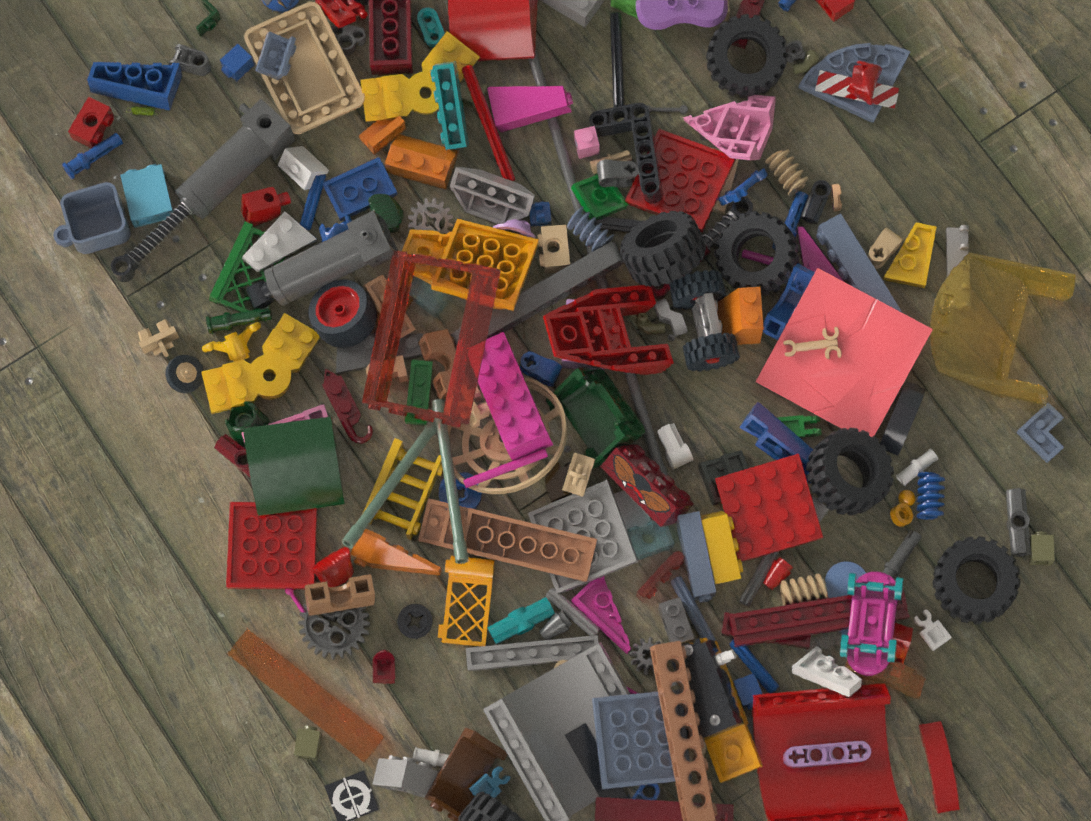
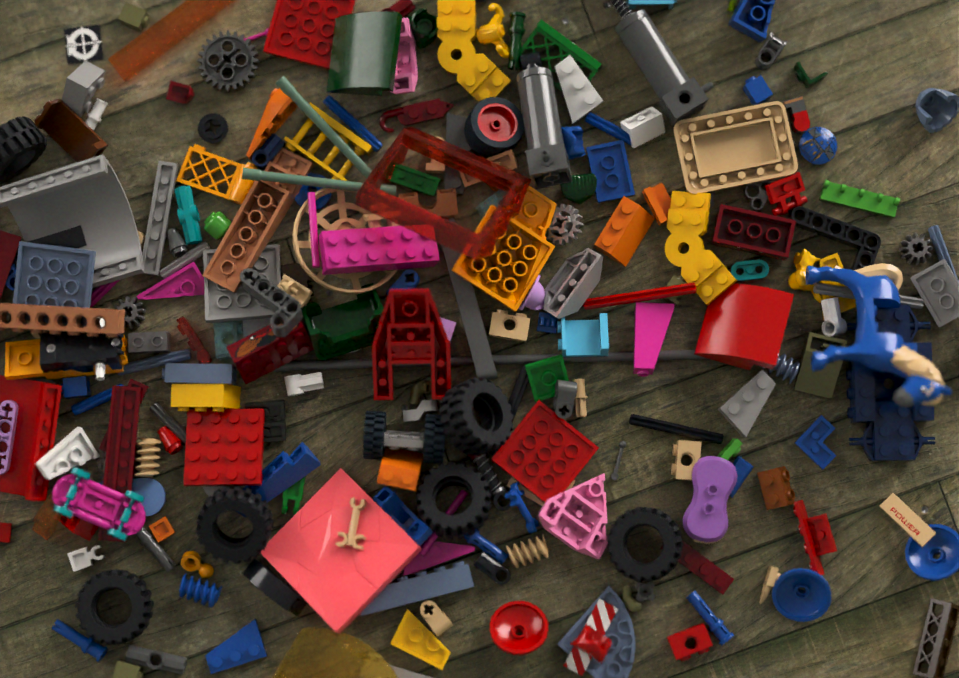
camera: 105 degrees right, 10 degrees up
red torso [241,187,291,227] -> none
sand blue bracket [255,31,296,80] -> none
medium nougat arch [305,574,375,616] -> none
red hair [312,547,354,587] -> none
teal brick [431,61,469,150] -> none
dark azure plate [469,767,510,798] -> none
sand blue piece [567,207,614,252] -> none
bright pink brick [574,126,599,159] -> none
black beam [589,103,663,204] -> none
light nougat tile [830,184,842,212] -> none
white pin [896,449,938,486] -> none
none -> blue pin [51,619,108,663]
none -> orange plate [149,516,176,543]
none -> bright green head [203,211,232,240]
none -> blue wing [205,619,267,674]
none -> dark grey beam [240,268,303,337]
none -> dark blue piece [252,133,286,171]
none -> blue axle [323,95,383,152]
none -> red dish [490,601,548,655]
none -> medium azure panel [557,313,609,357]
none -> tan brick [671,440,702,481]
none -> leg [782,96,810,134]

